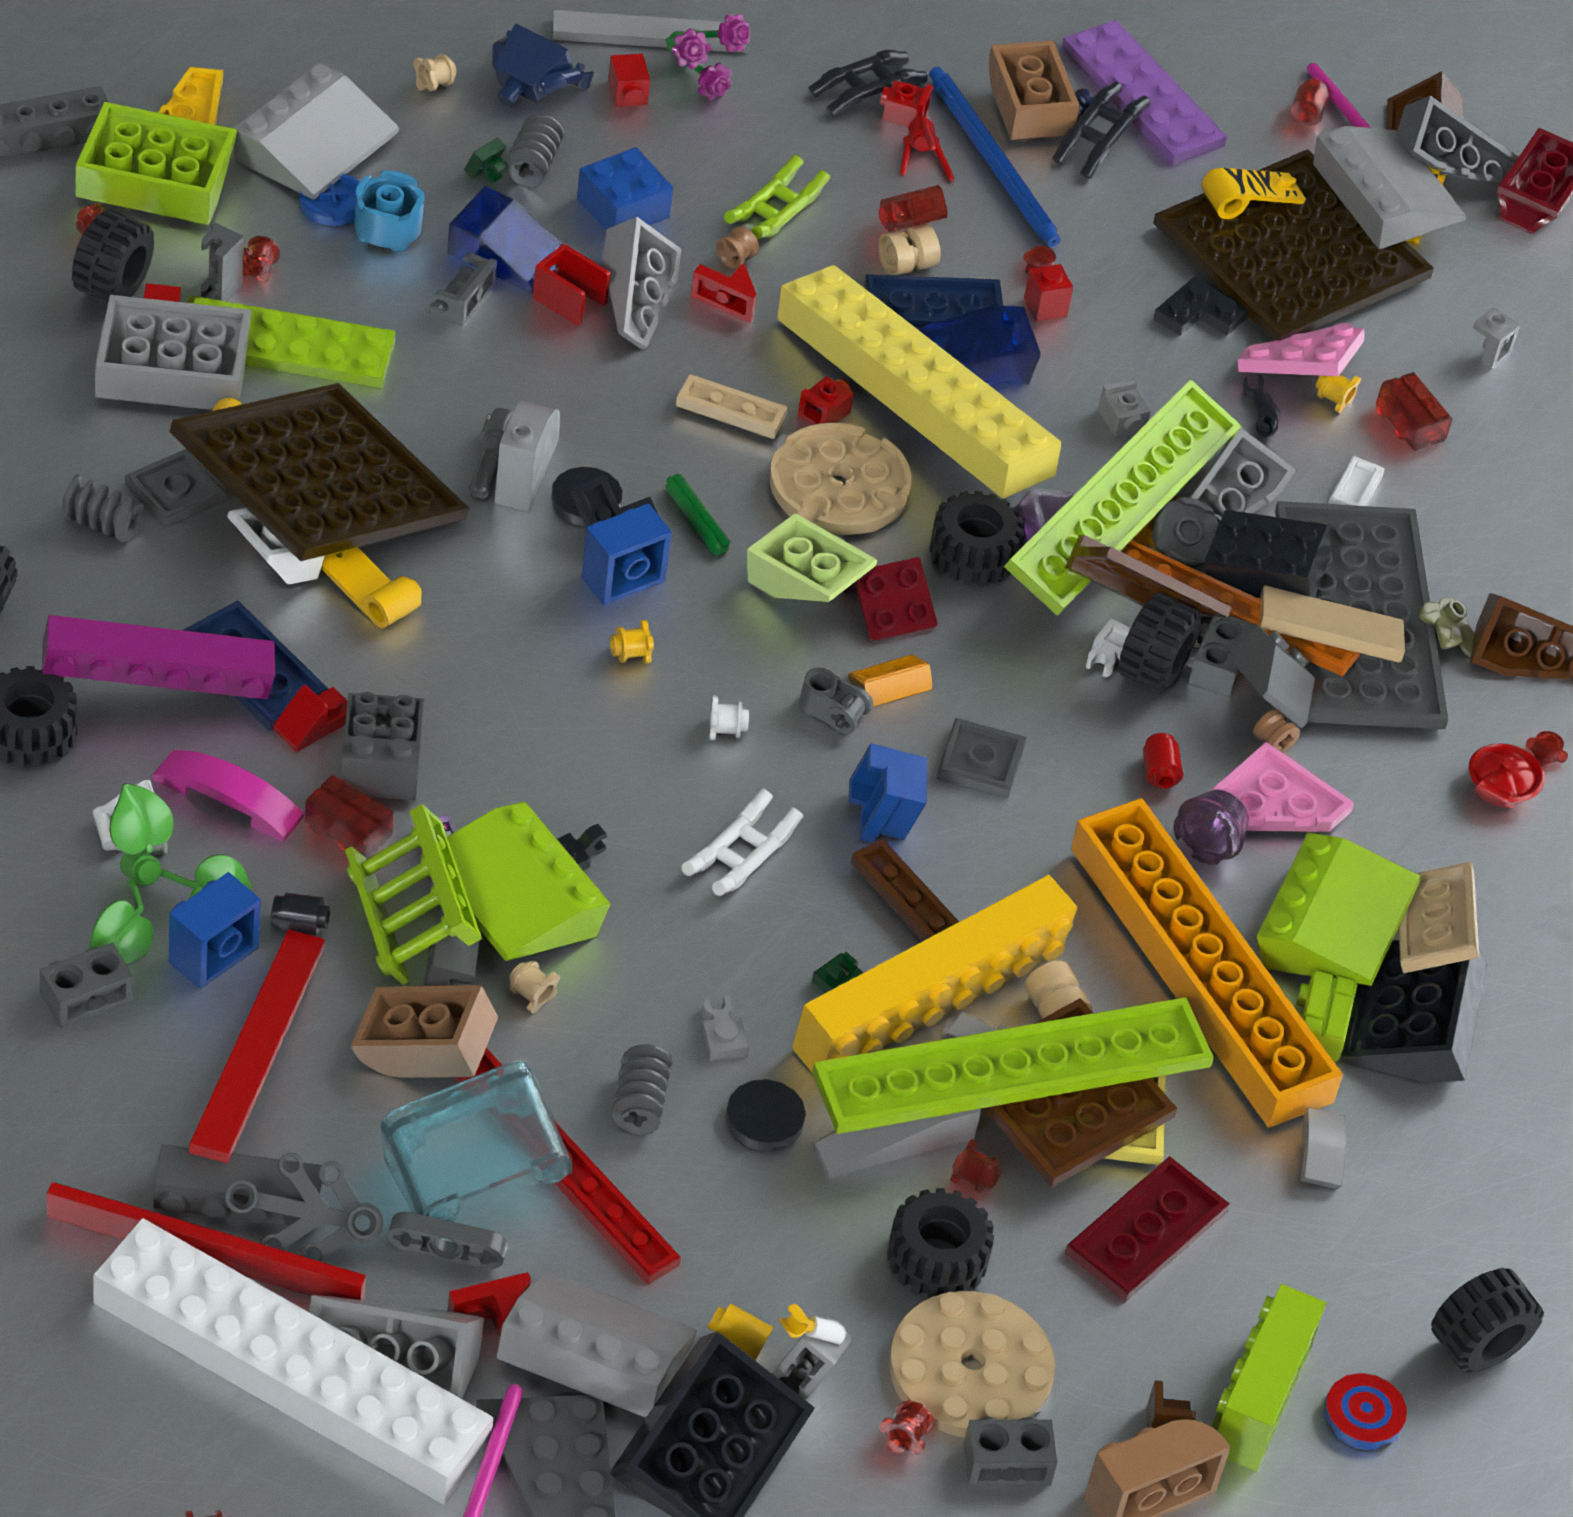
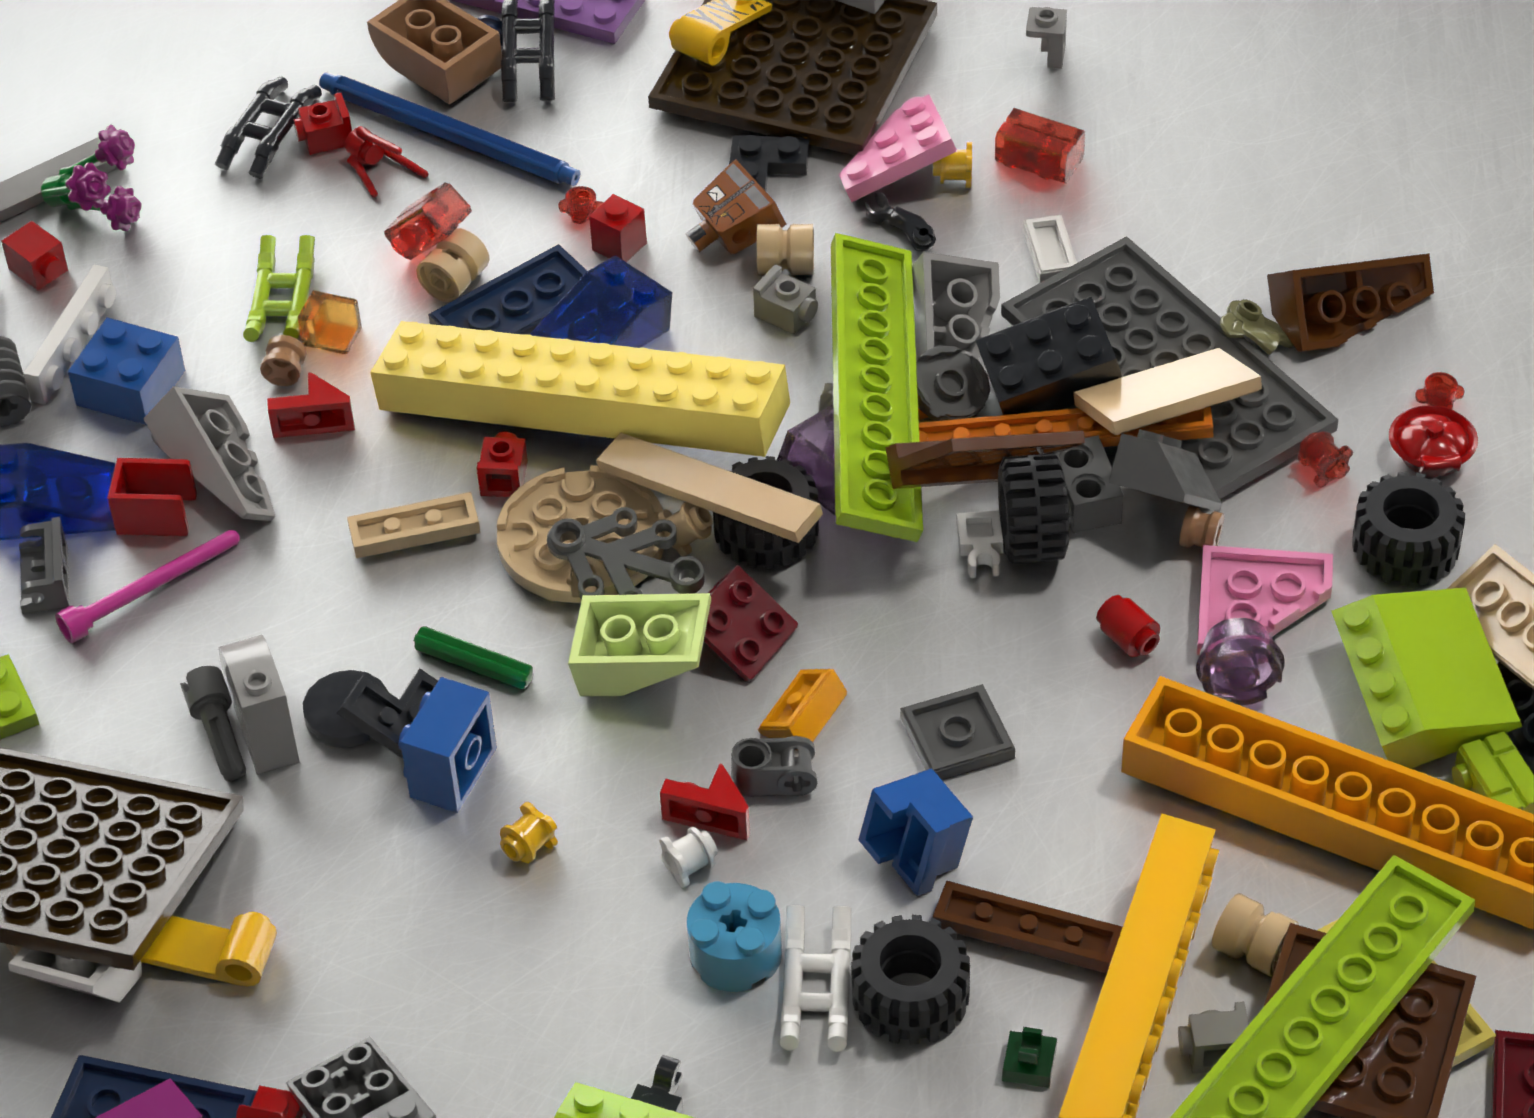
camera: 25 degrees left, 0 degrees up
none -> white plate [24,264,116,405]
none -> dark pink piece [55,530,240,644]
none -> clear orange panel [297,290,362,354]
none -> dark grey plant [547,507,705,600]
none -> tan tile [596,433,823,543]
none -> tan brick [658,502,713,557]
none -> red slope [660,763,750,841]
none -> dark orange torso [685,159,787,254]
none -> dark azure brick [686,881,782,992]
none -> tan wheel [757,224,814,275]
none -> black tyre [851,914,970,1045]
none -> clear red brick [1298,431,1353,488]
none -> black tyre [1352,472,1465,586]

